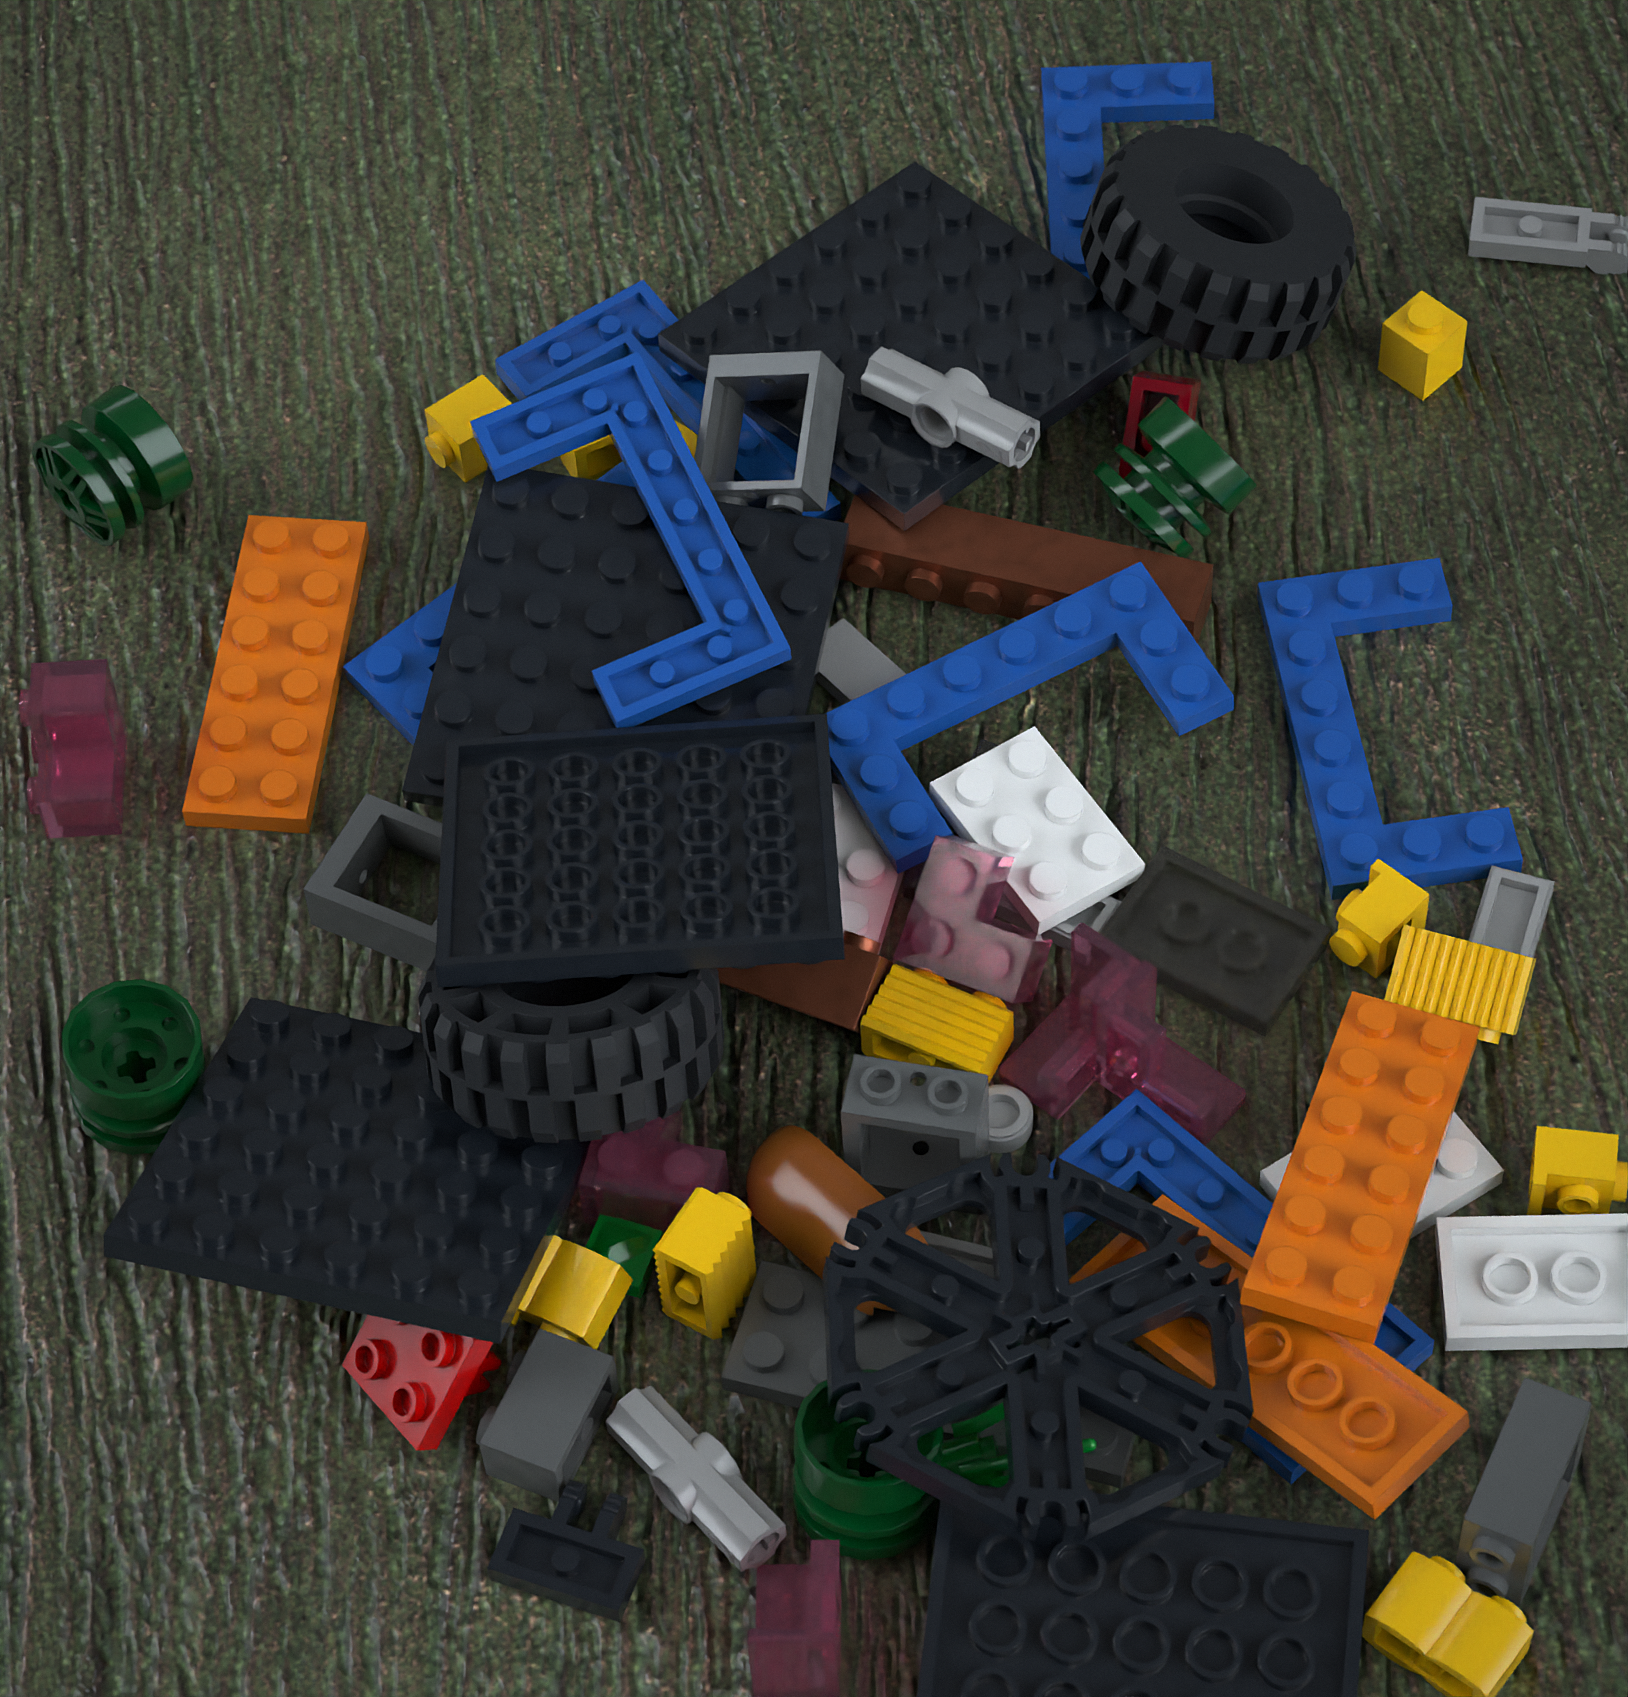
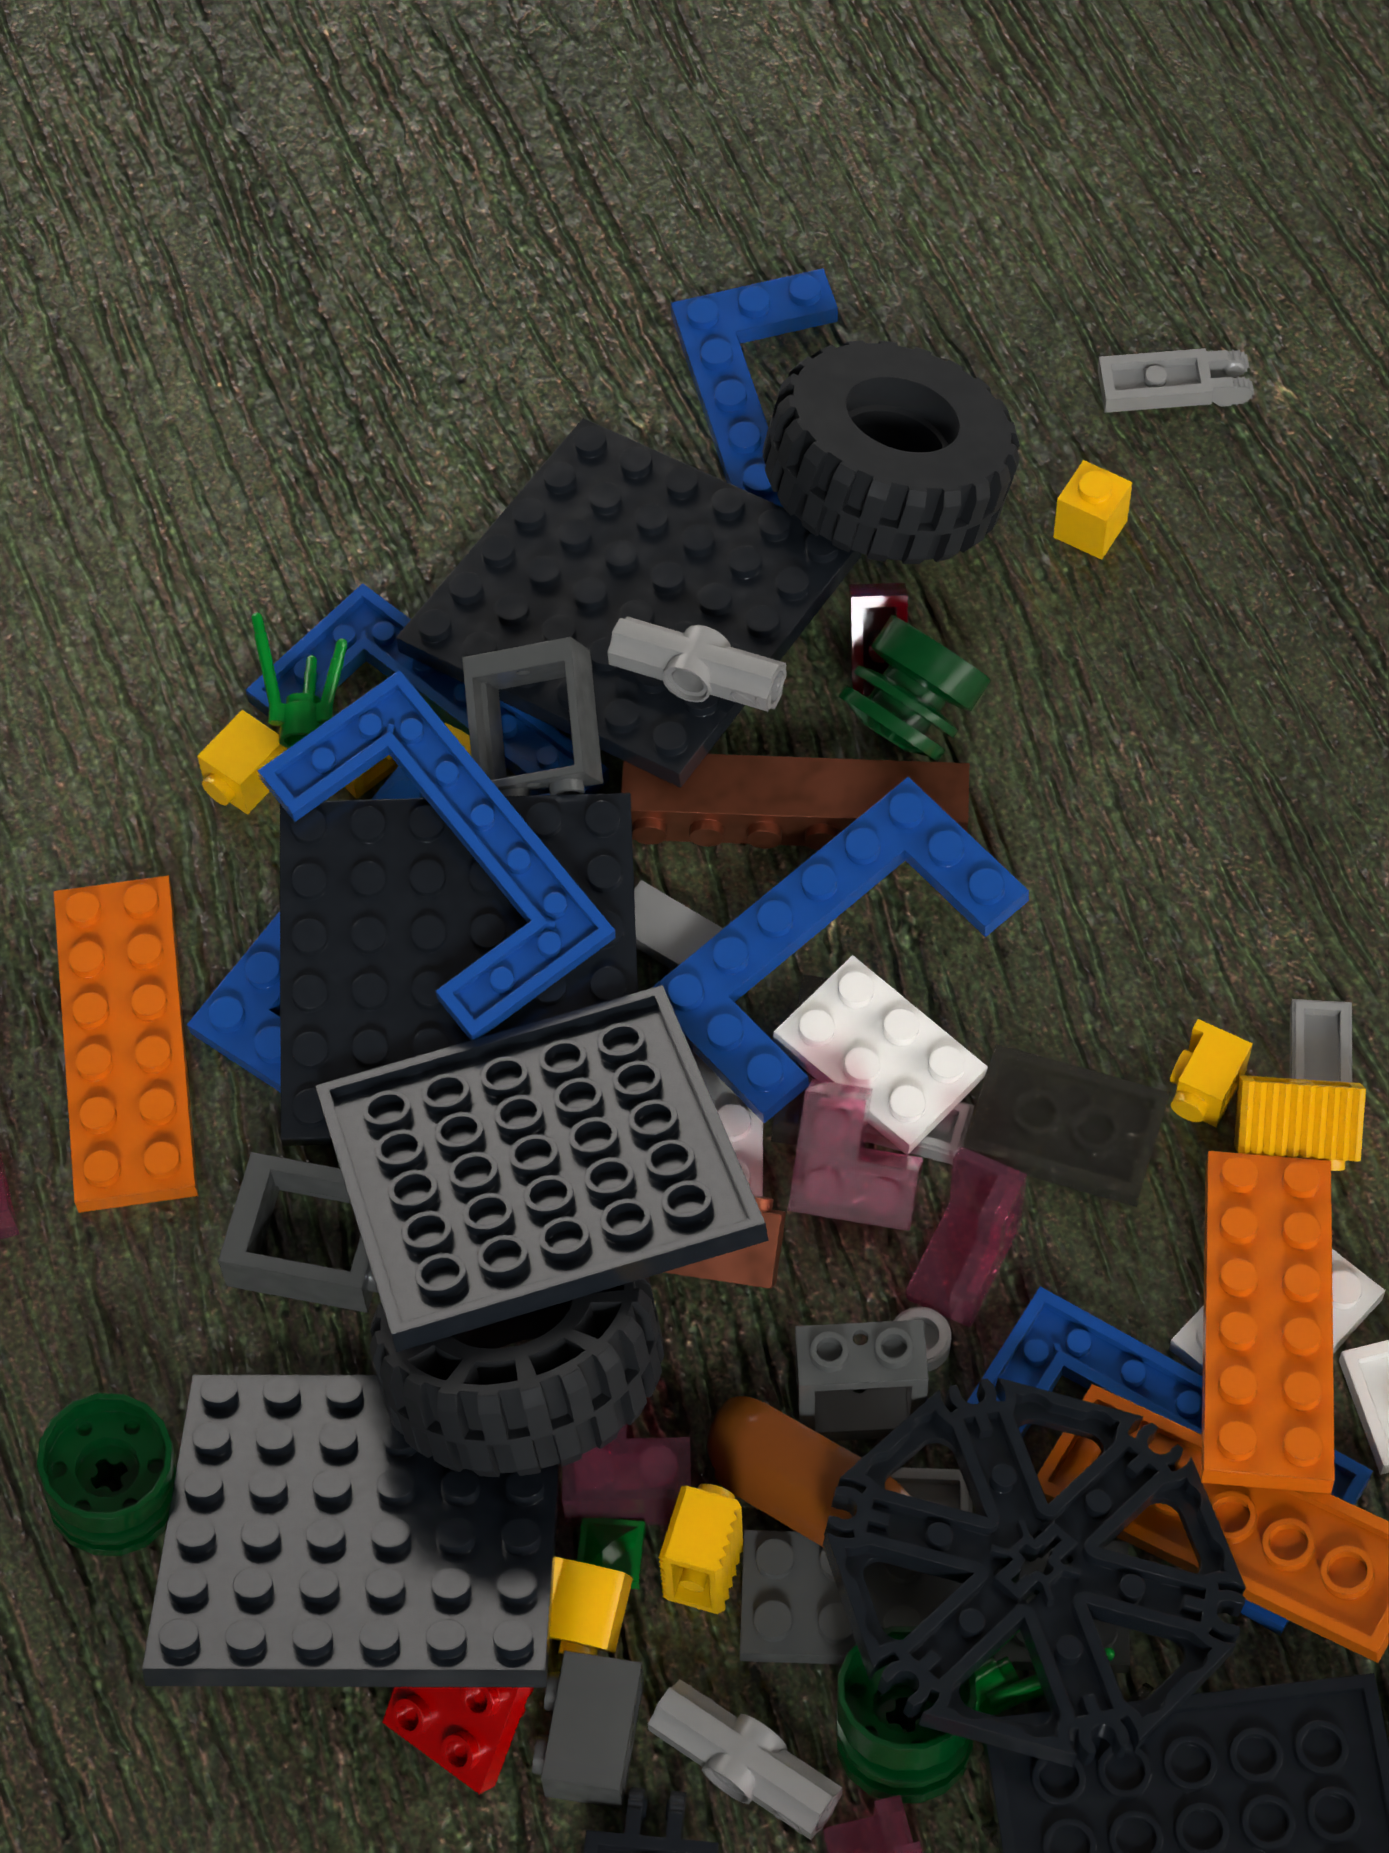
camera: 15 degrees left, 5 degrees up
yellow brick [860,964,1014,1084] -> none
clear pink panel [1095,960,1246,1146] -> none
blue plate [1257,558,1523,900] -> none
none -> green plant [251,612,347,748]

